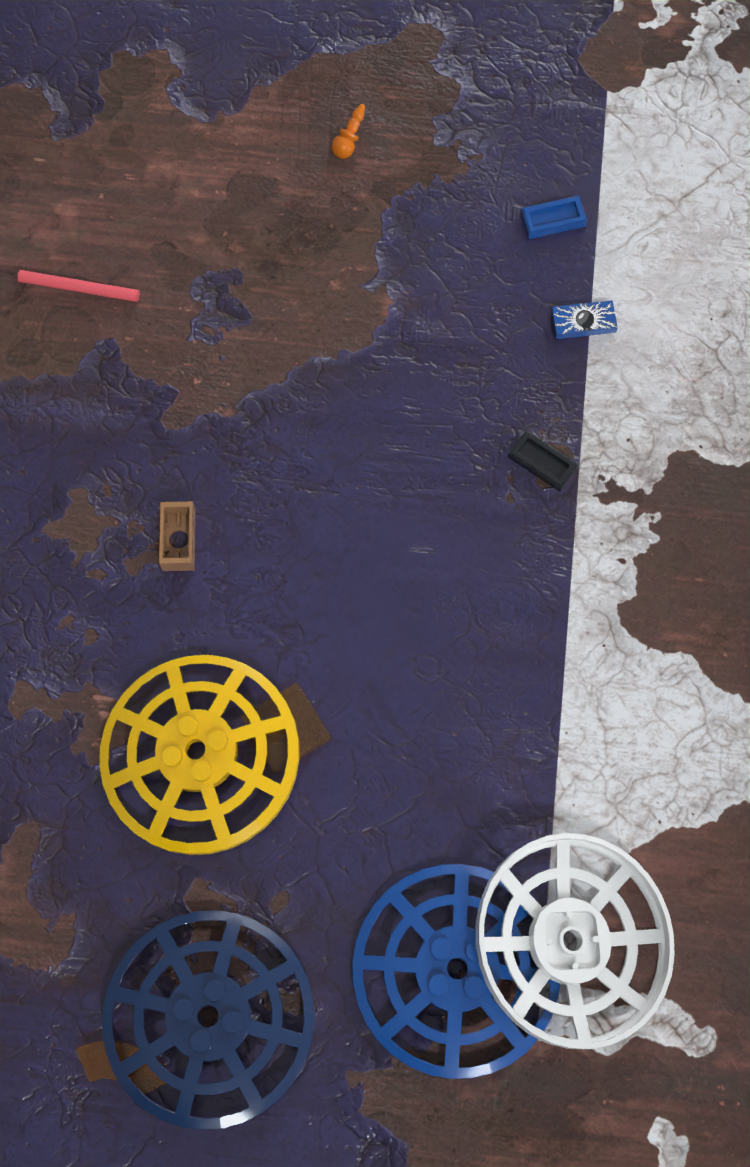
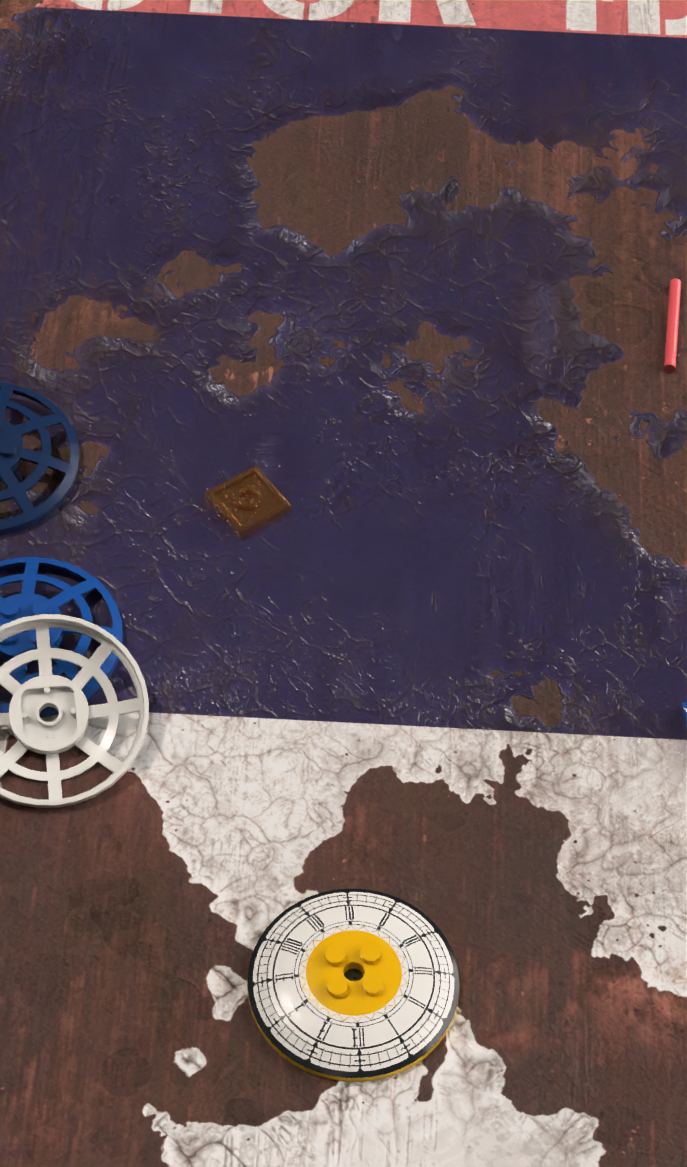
camera: 85 degrees right, 20 degrees down
yellow dish [99,655,300,855] -> none
medium nougat piece [159,501,196,571] -> none
black tile [508,430,579,492] -> none

